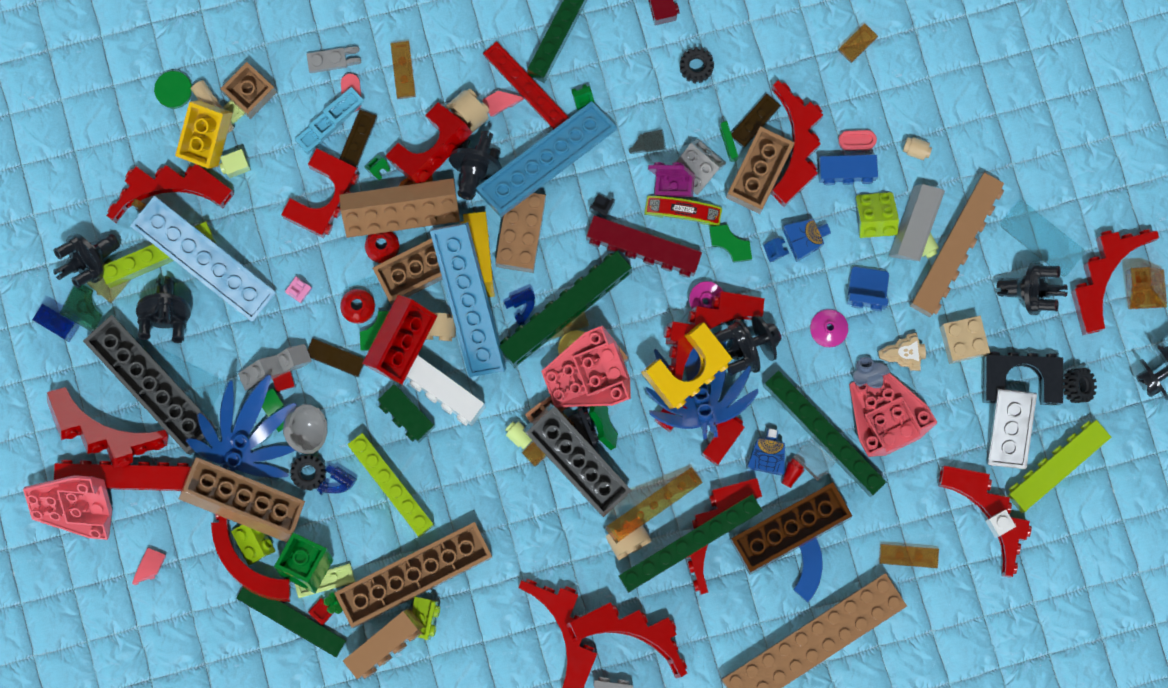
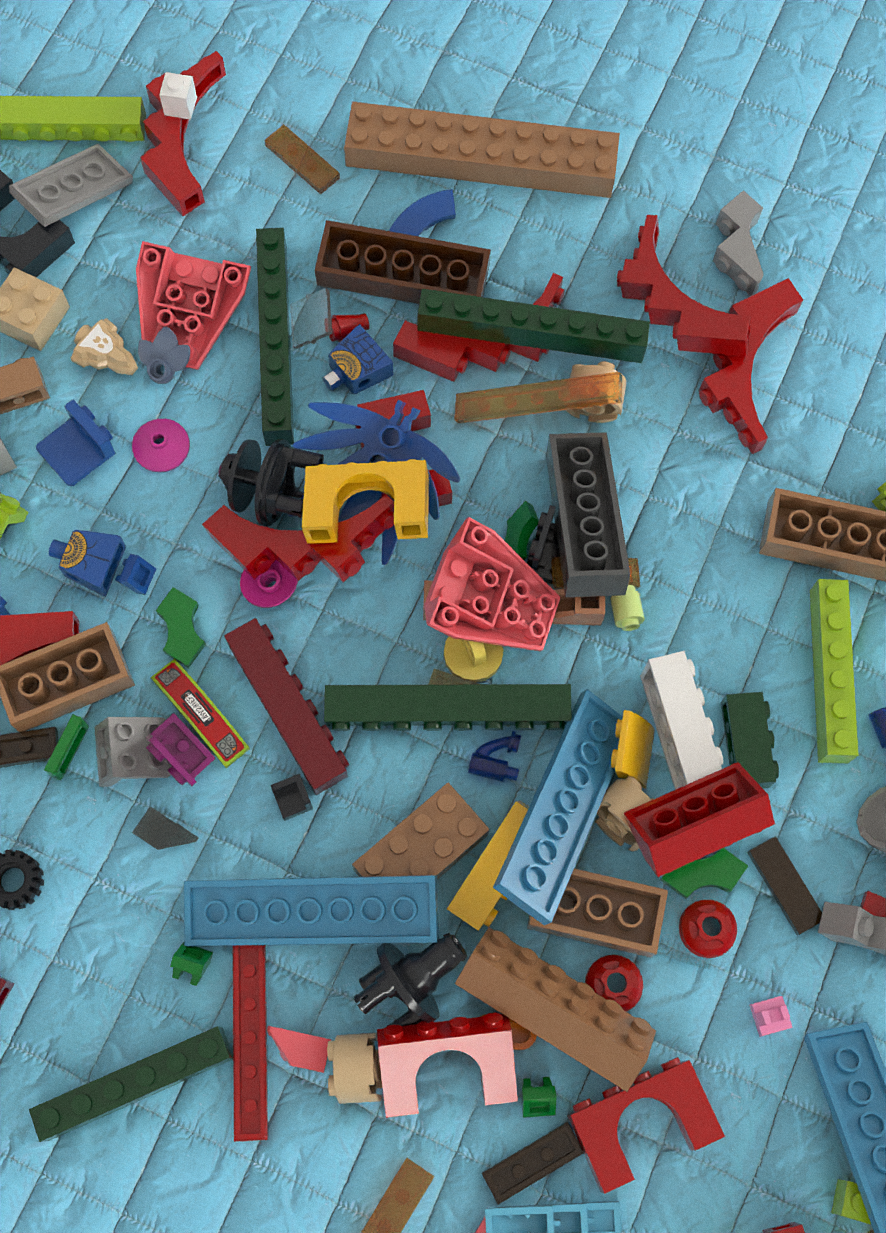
camera: 140 degrees left, 10 degrees down
none -> yellow slope [611,710,655,789]

